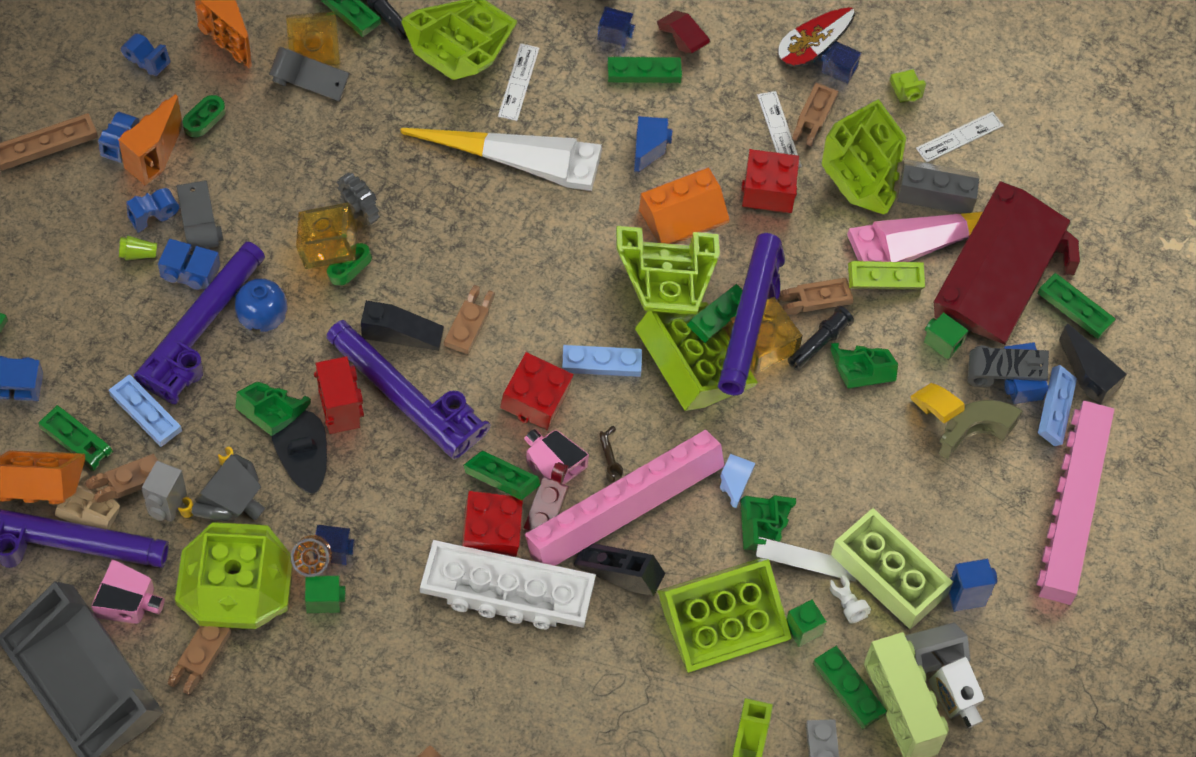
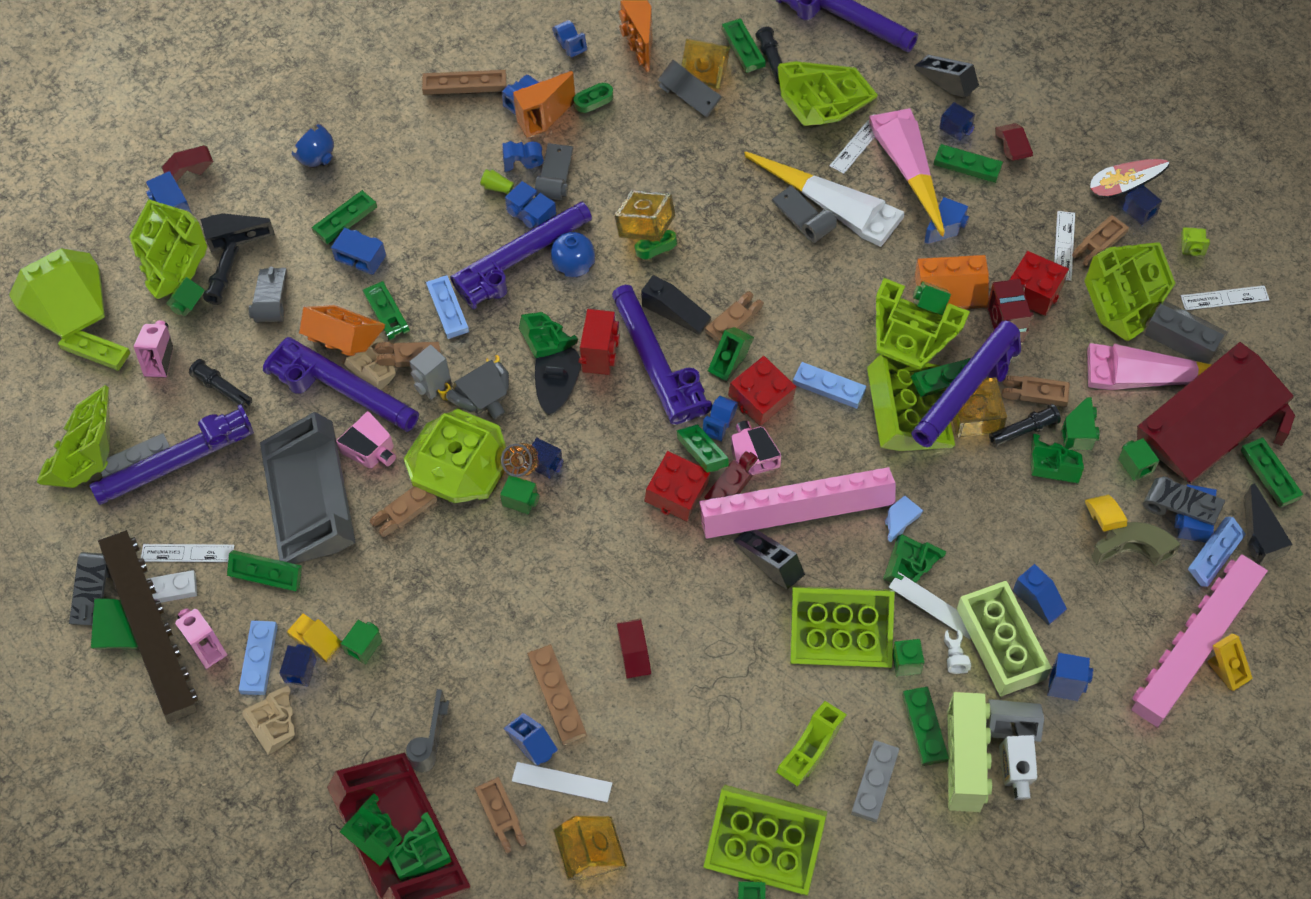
camera: 30 degrees right, 0 degrees up
dark grey gear [337,173,380,226] -> none
white plate [420,540,596,630] -> none
dark brown piece [599,426,623,482] -> none
lime plate [848,261,925,290] -> none
none -> dark red slope [616,618,652,679]
none -> blue leg [703,396,738,442]
none -> green slope [707,327,754,381]
none -> dark grey door [772,185,837,243]
none -> bright pink plate [869,108,944,236]
none -> green brick [913,281,951,315]
none -> dark red container [986,279,1034,342]
none -> blue slope [1013,564,1067,625]
none -> green slope [1061,397,1100,450]
none -> yellow slope [1208,633,1253,691]

